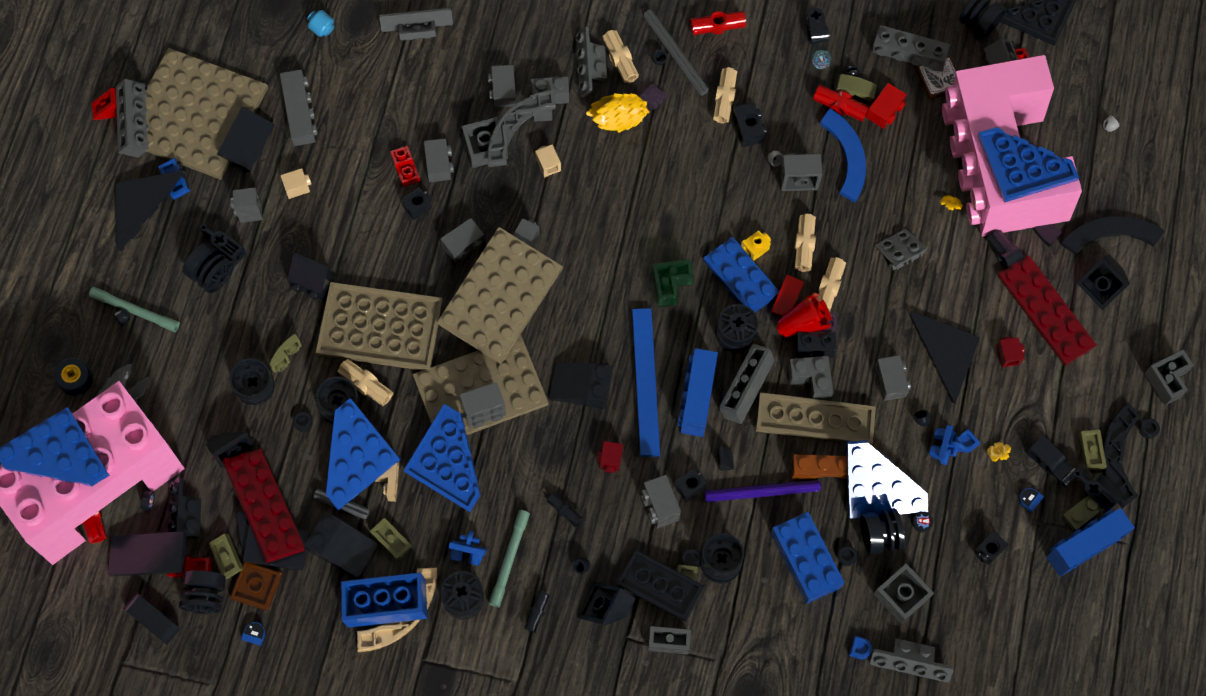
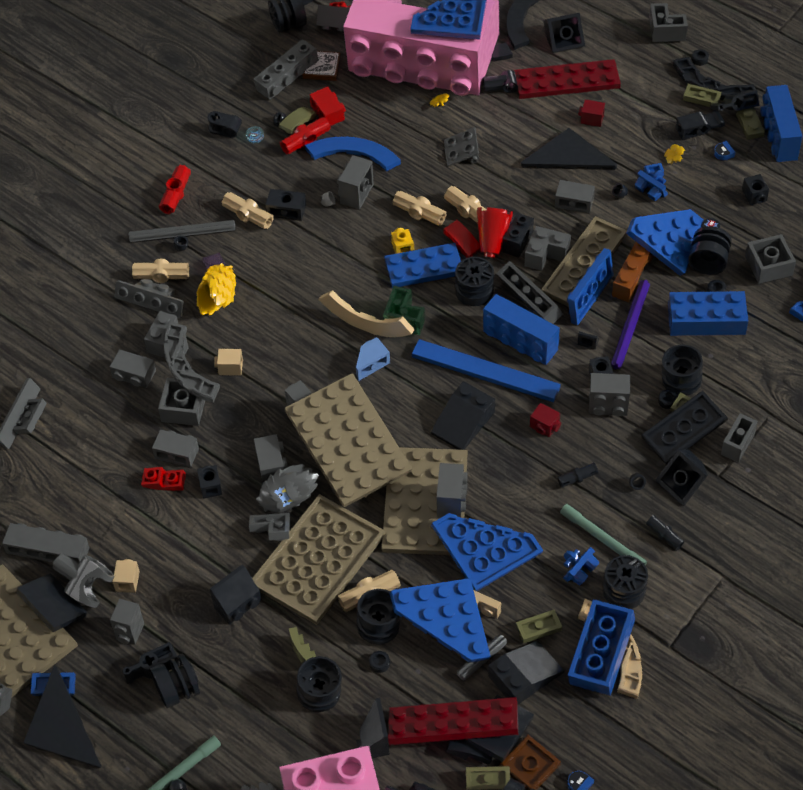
camera: 60 degrees left, 15 degrees down
none -> dark grey connector [53,553,115,608]
none -> dark grey plate [249,513,290,541]
none -> dark grey head [256,464,319,513]
none -> tan tile [318,290,414,337]
none -> medium blue slope [356,337,390,381]
none -> blue plate [567,248,614,326]

